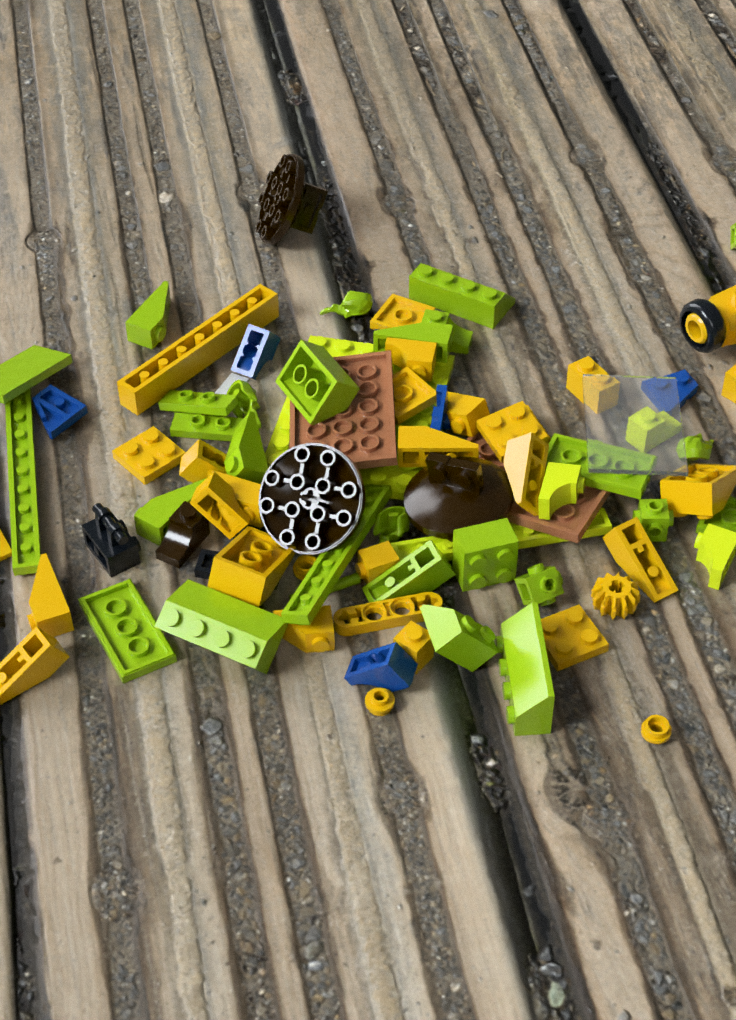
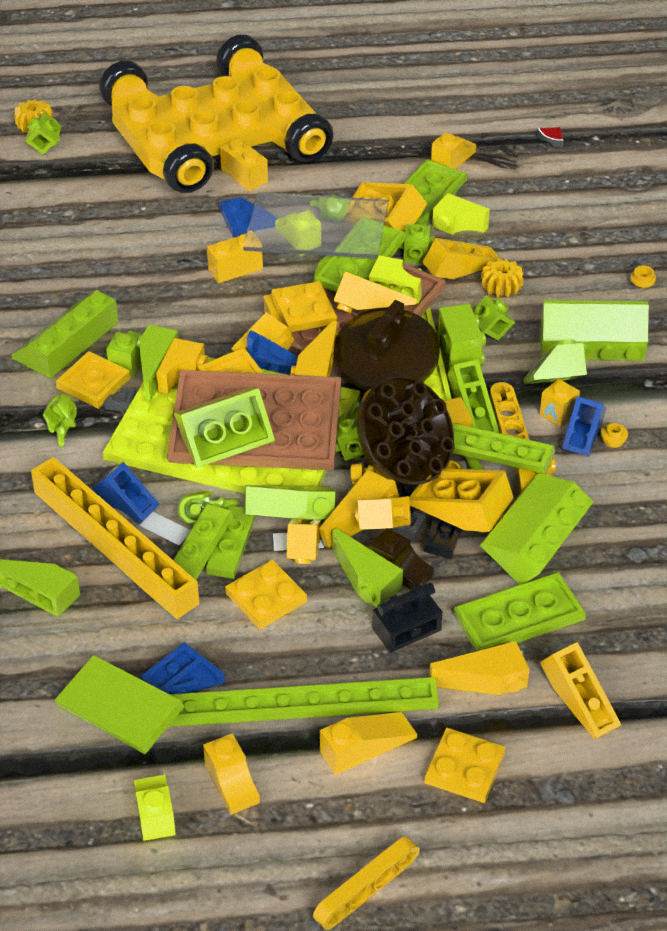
camera: 85 degrees left, 0 degrees up
yellow plate [541,604,609,671] -> none

